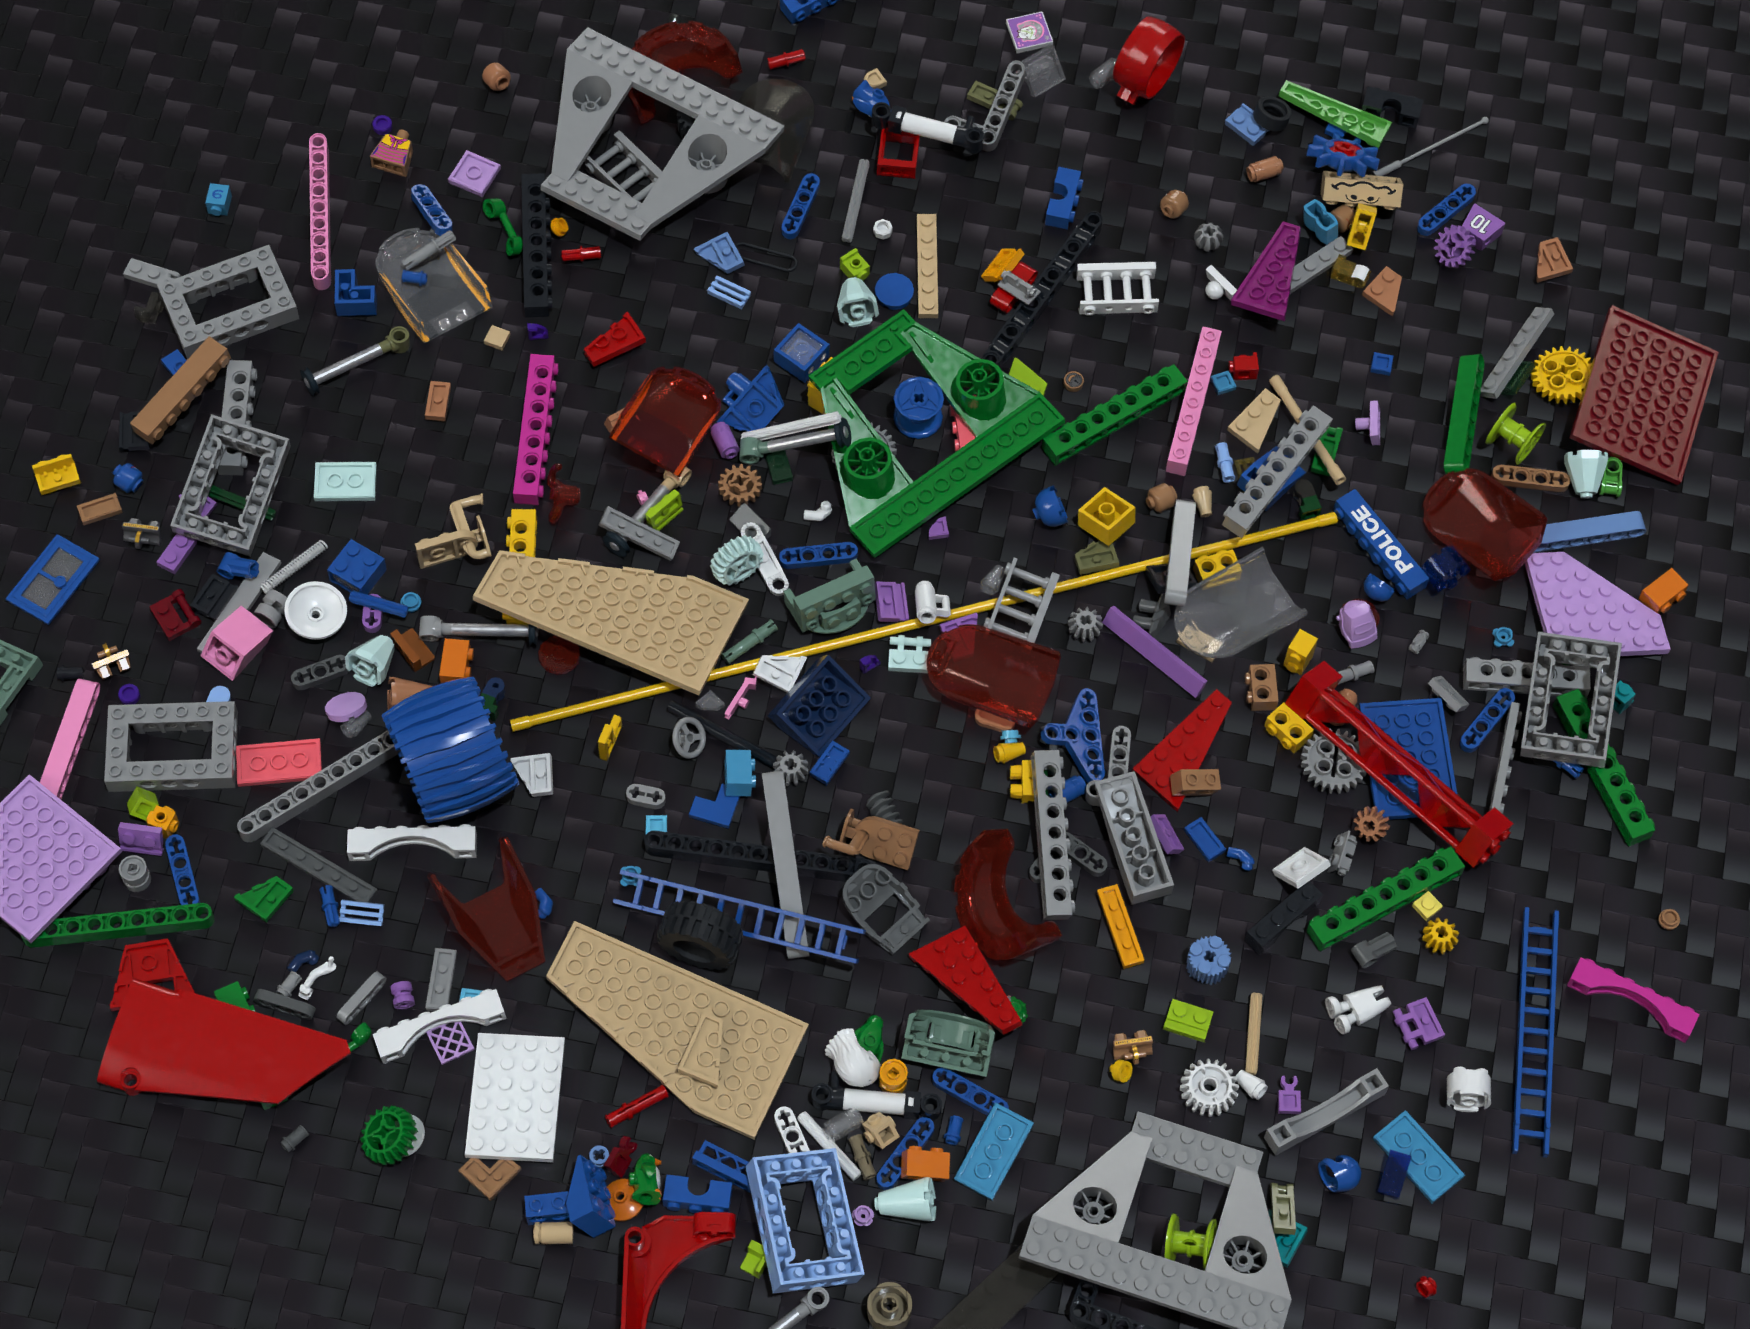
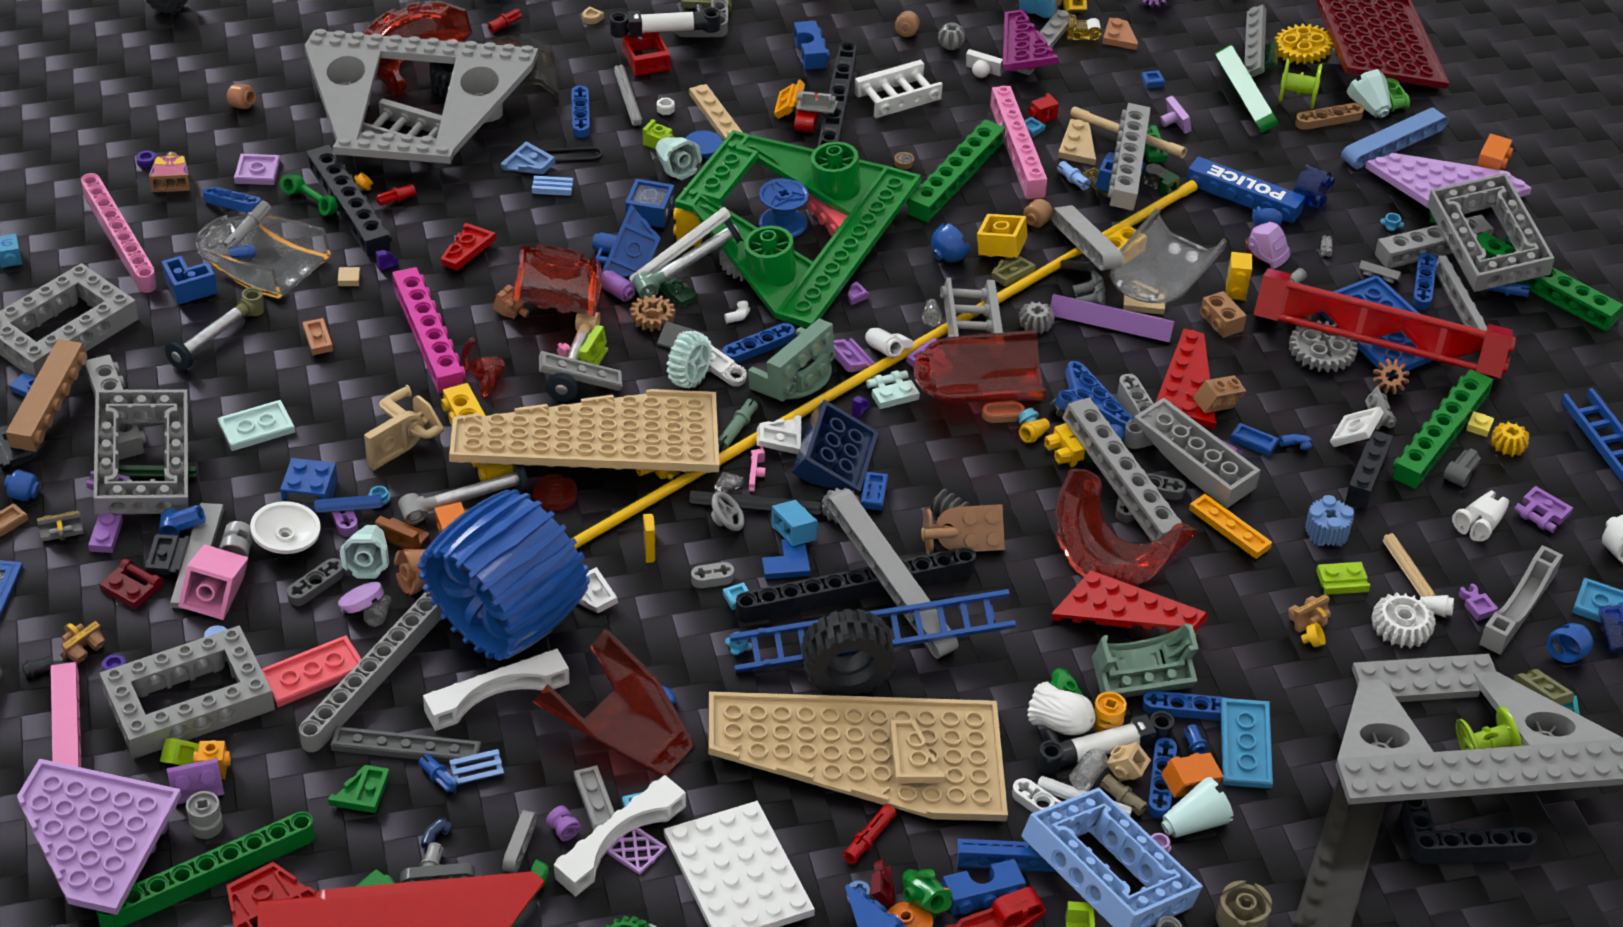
camera: 25 degrees left, 20 degrees down
blue beam [165,834,200,905] -> none
white piece [260,540,328,594] -> none
white piece [298,956,336,1000] -> none
dark grey slope [842,864,930,955] -> none
blue animal [852,80,890,117] -> none
tan cone [1192,486,1212,517] -> none
yellow brick [1264,702,1314,753] -> none
clear red windscreen [1423,468,1548,581] -> none

